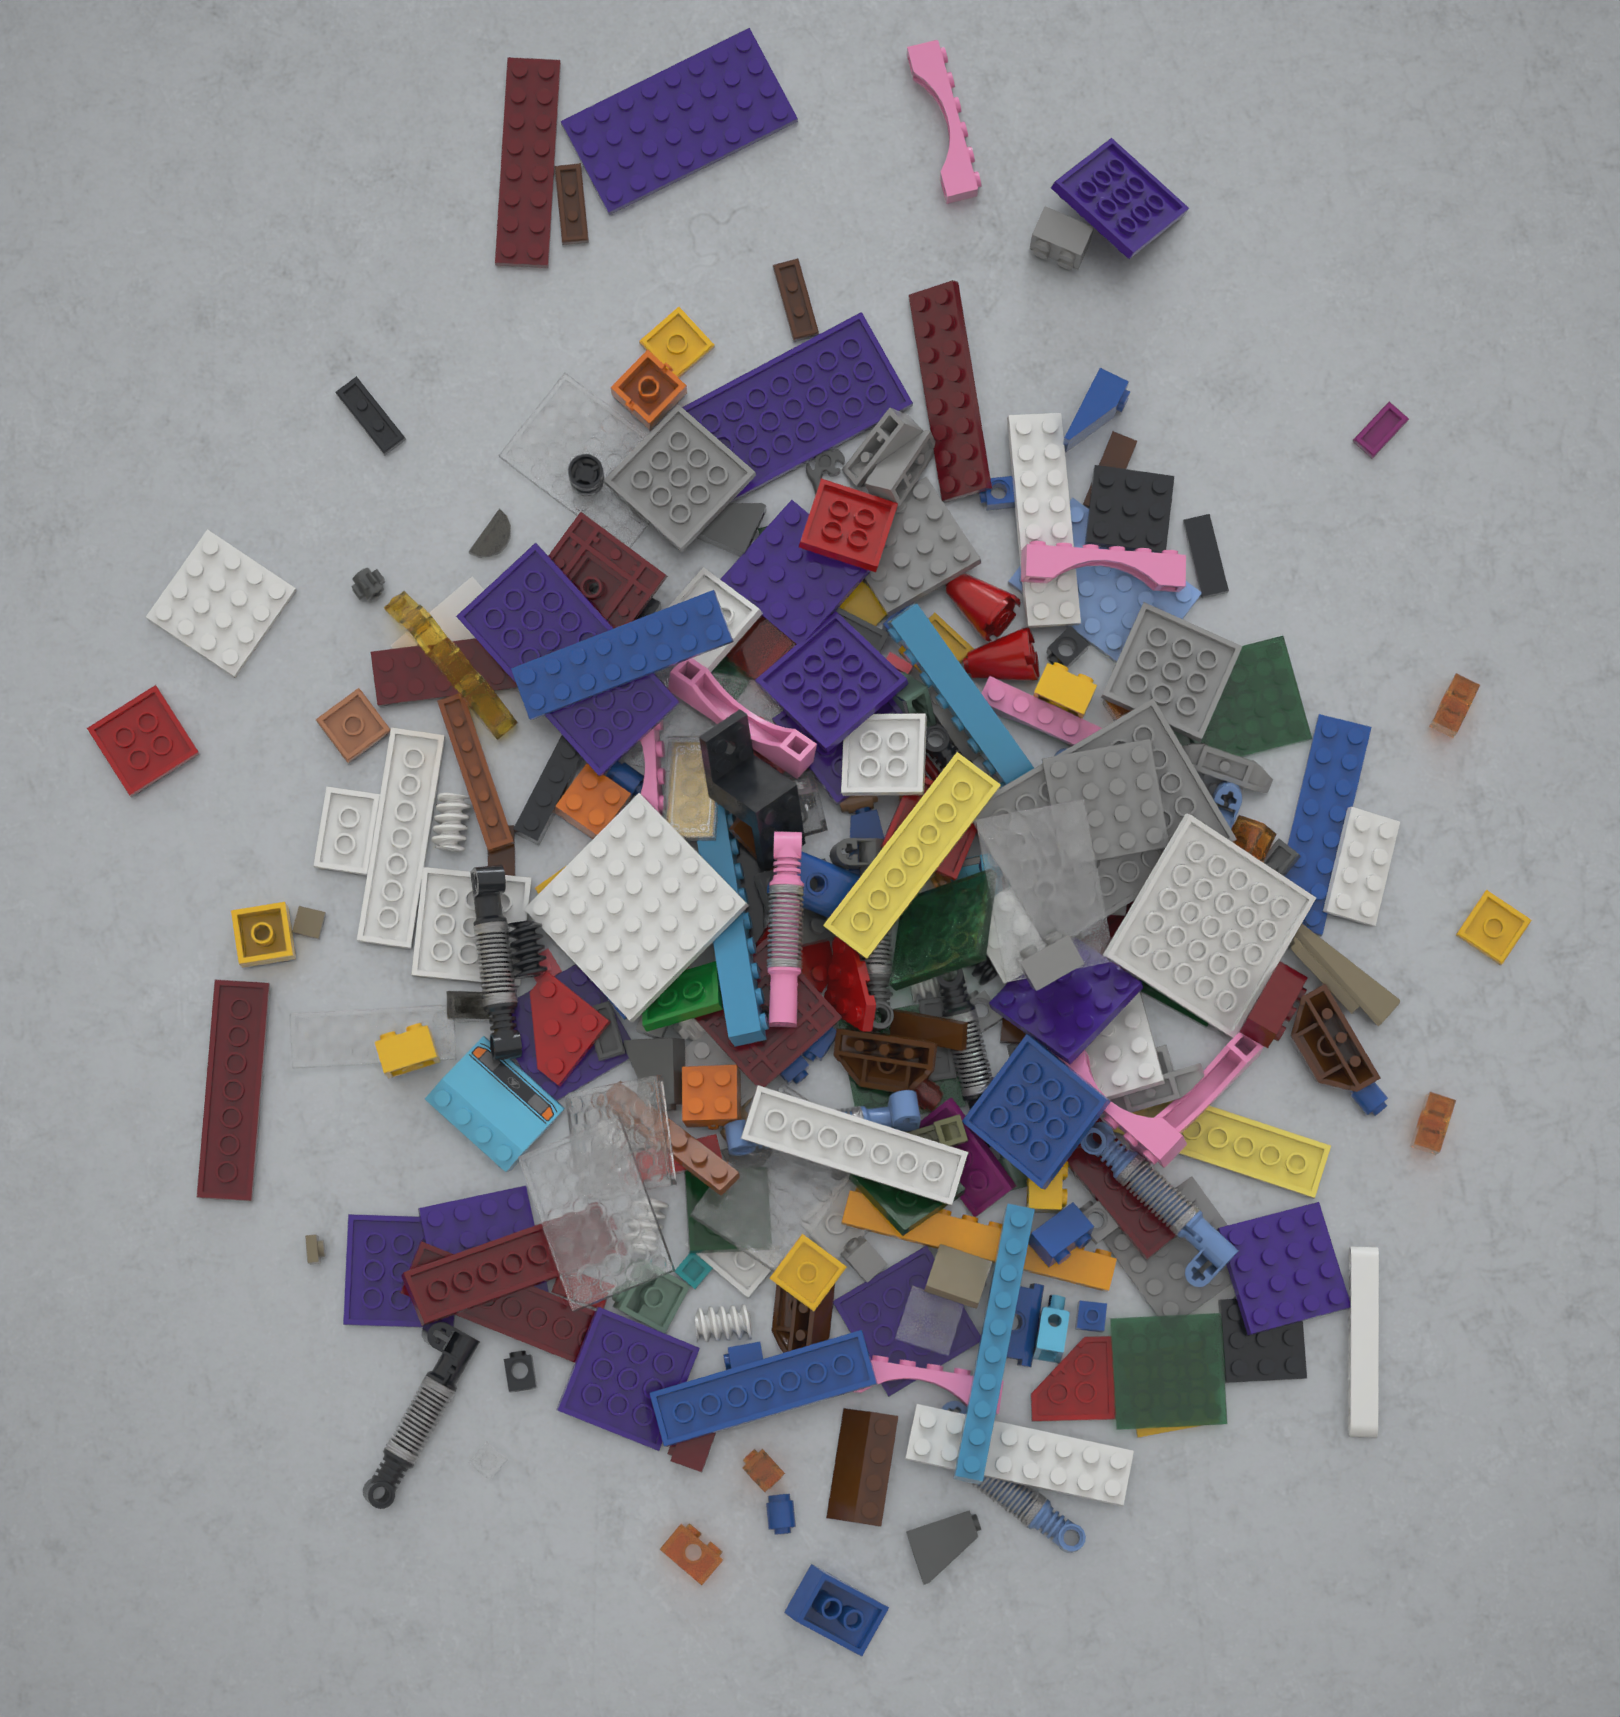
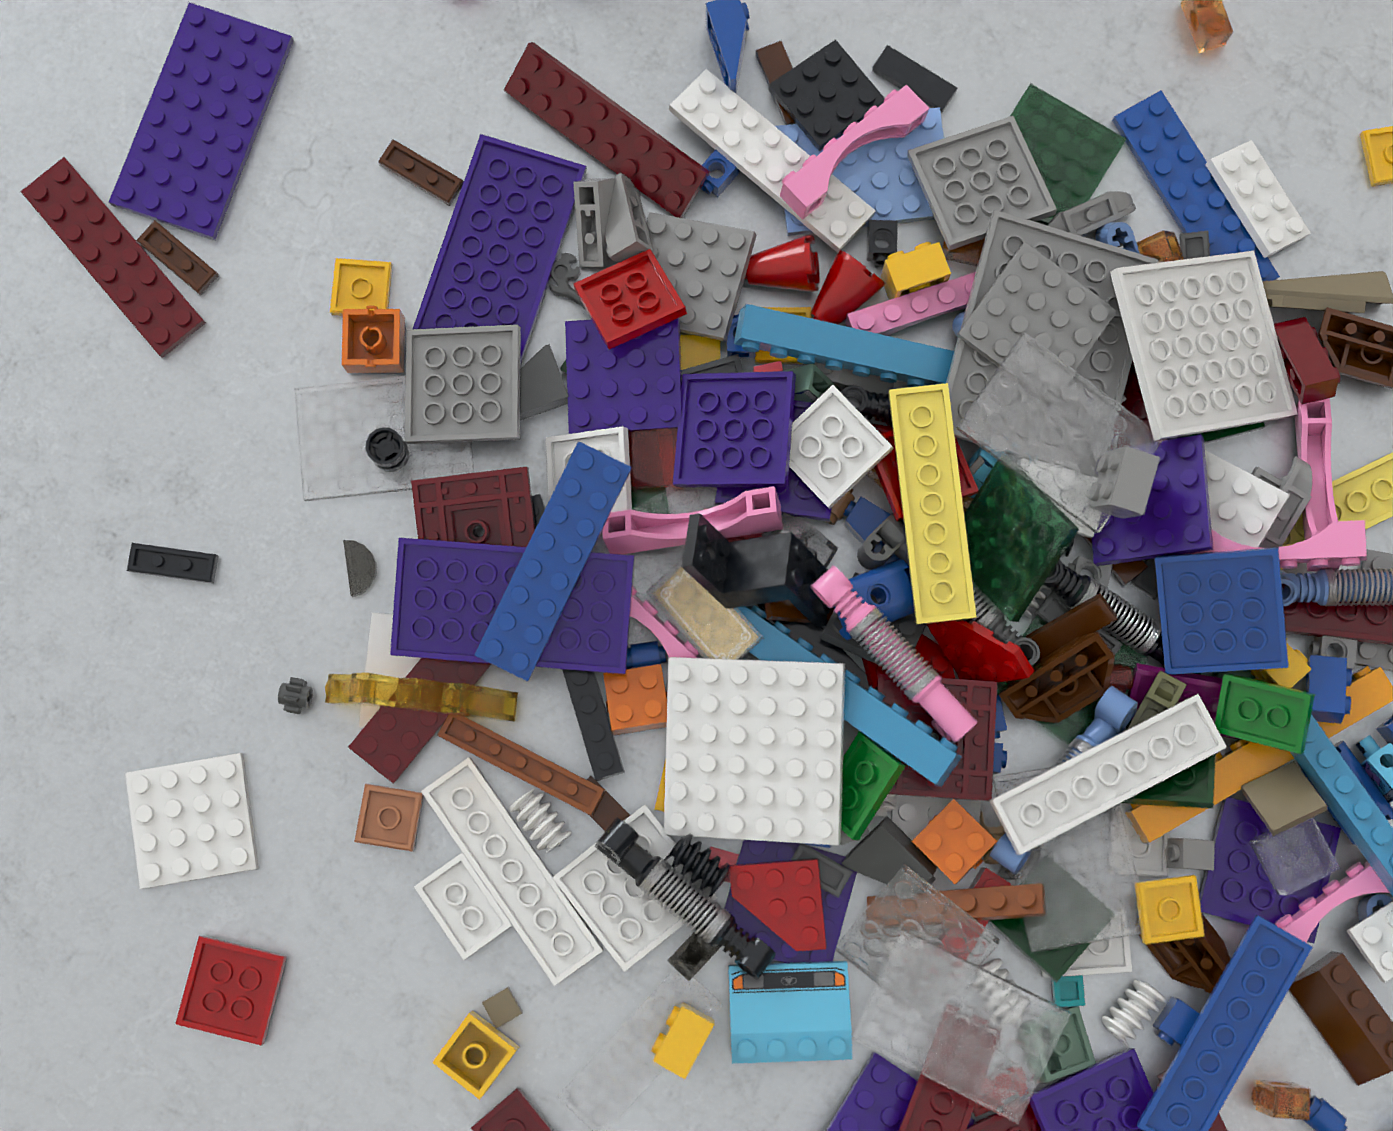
camera: 40 degrees left, 0 degrees up
none -> green plate [1215,673,1315,754]

